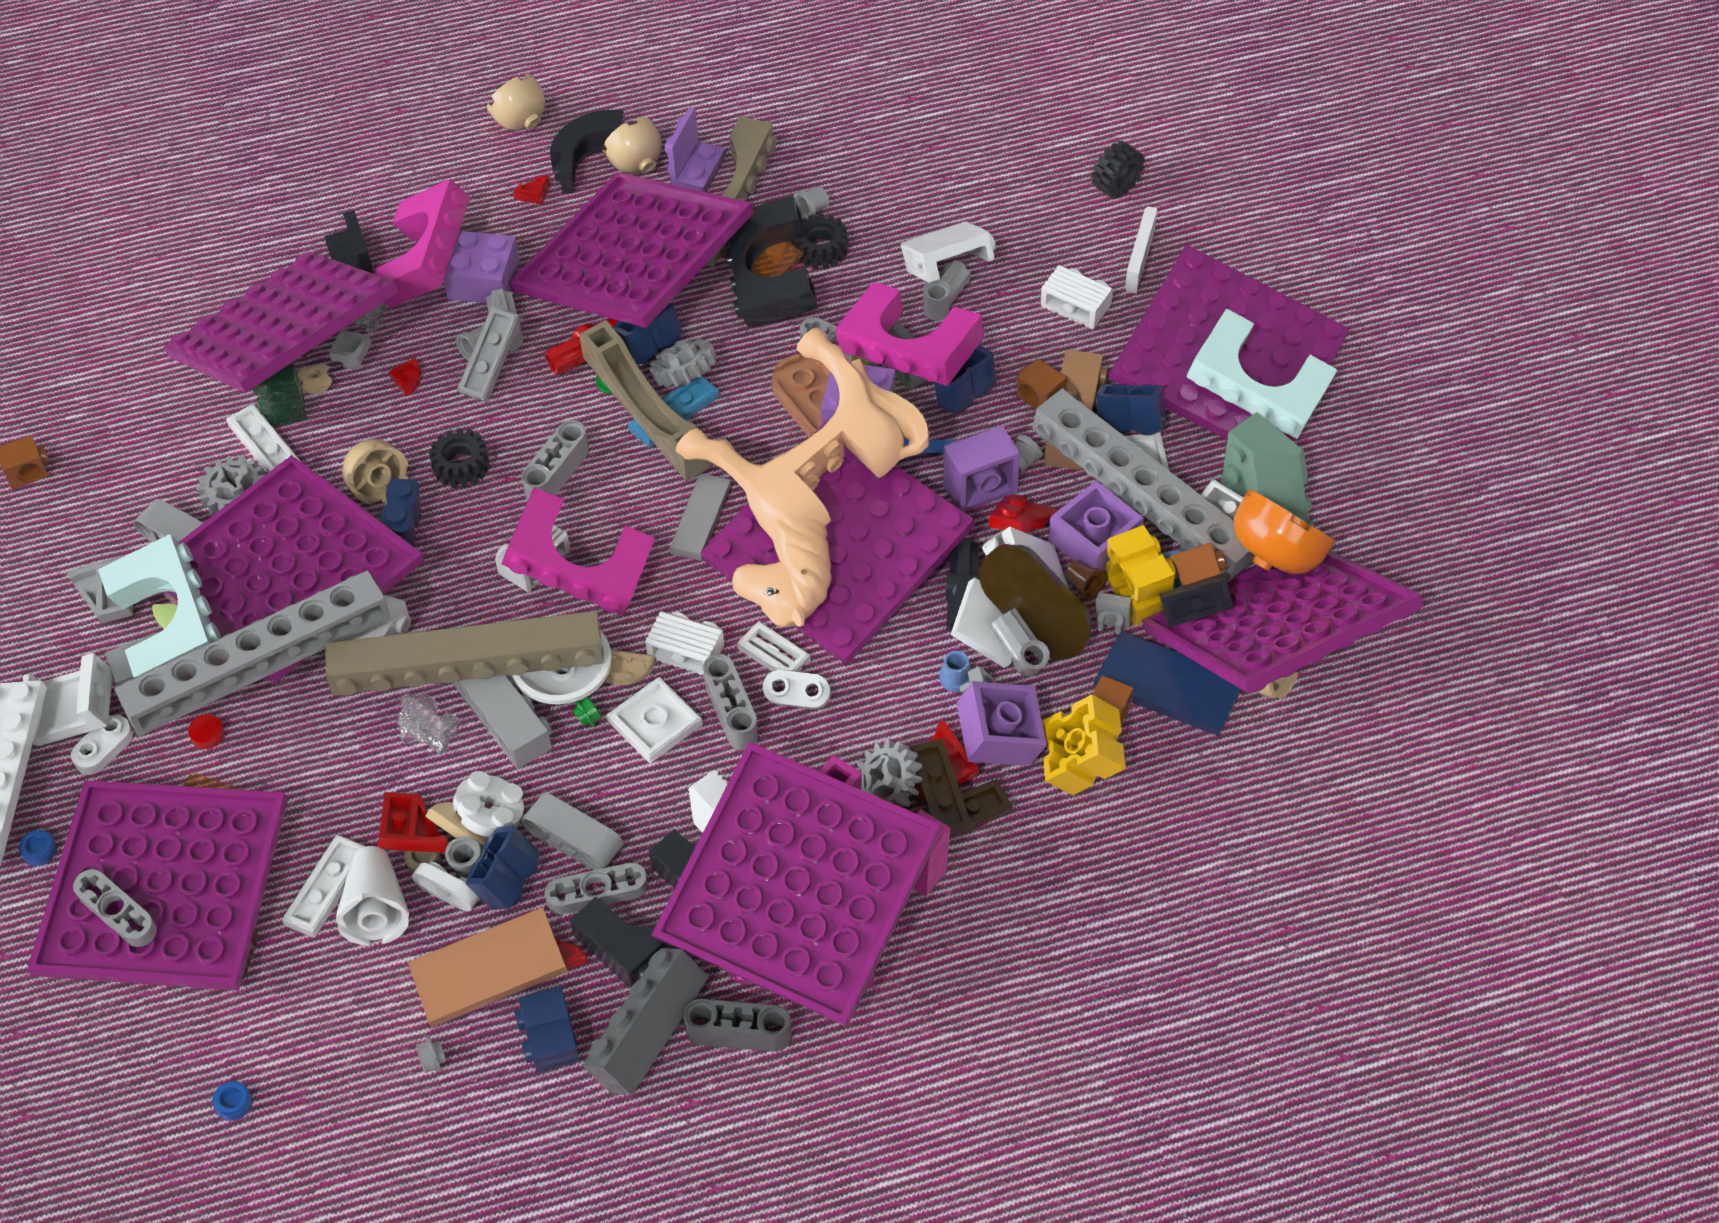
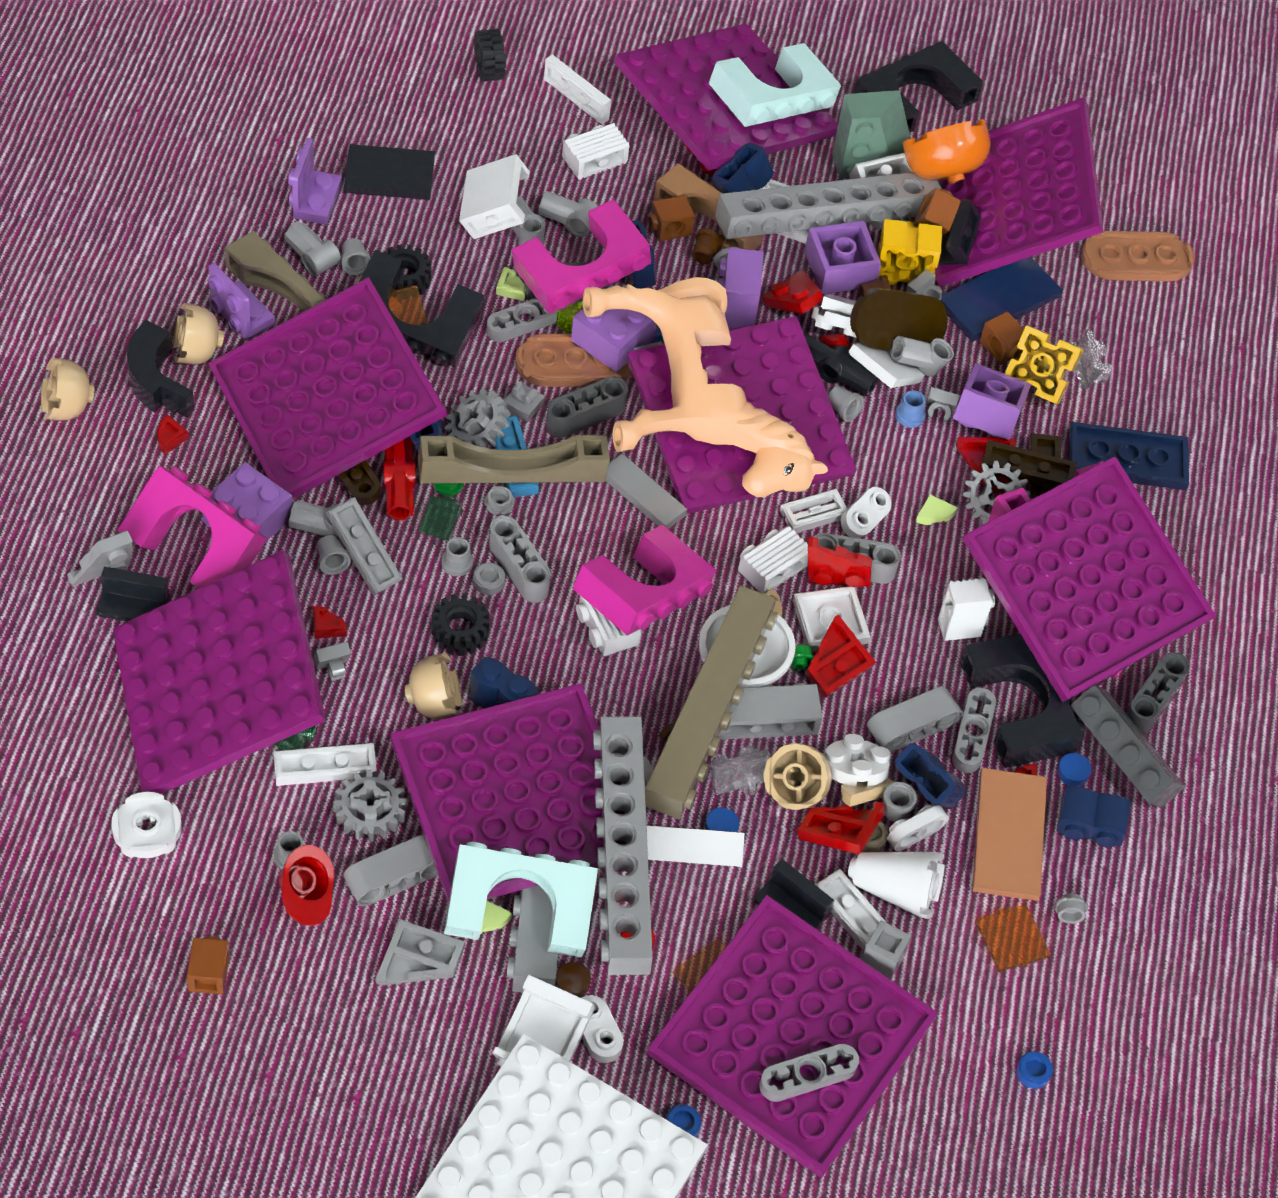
camera: 70 degrees left, 0 degrees up
none -> light grey wing [67,530,133,587]
none -> white plate [112,792,181,858]
none -> light grey piece [274,831,304,870]
none -> red piece [279,845,334,926]
none -> light grey piece [284,221,341,276]
none -> medium lavender bracket [288,138,342,225]
none -> light grey tile [313,642,351,681]
none -> dark brown plate [337,460,381,505]
none -> black tile [344,144,435,200]
none -> clear green bracket [419,494,463,542]
none -> light grey piece [441,537,473,576]
none -> light grey tile [473,563,505,595]
none -> light grey plate [484,486,515,515]
none -> light grey tile [504,381,545,423]
none -> light grey piece [538,191,598,237]
none -> dark grey beam [546,376,628,438]
none -> white tile [646,825,745,867]
none -> reddish brown piece [691,228,724,265]
none -> blue tile [705,808,739,832]
none -> black panel [753,859,834,929]
none -> tan cylinder [763,743,832,810]
none -> red wing [805,614,876,699]
none -> red wing [808,537,872,587]
none -> light grey piece [828,386,864,422]
none -> black arch [854,41,983,133]
none -> light grey panel [862,920,912,980]
none -> yellowish green tile [916,495,958,525]
none -> clear orange piece [975,904,1051,973]
none -> blue tile [1057,753,1092,787]
none -> dark blue tile [1068,422,1189,490]
none -> clear hips [1071,328,1112,389]
none -> nougat tile [1081,231,1195,281]

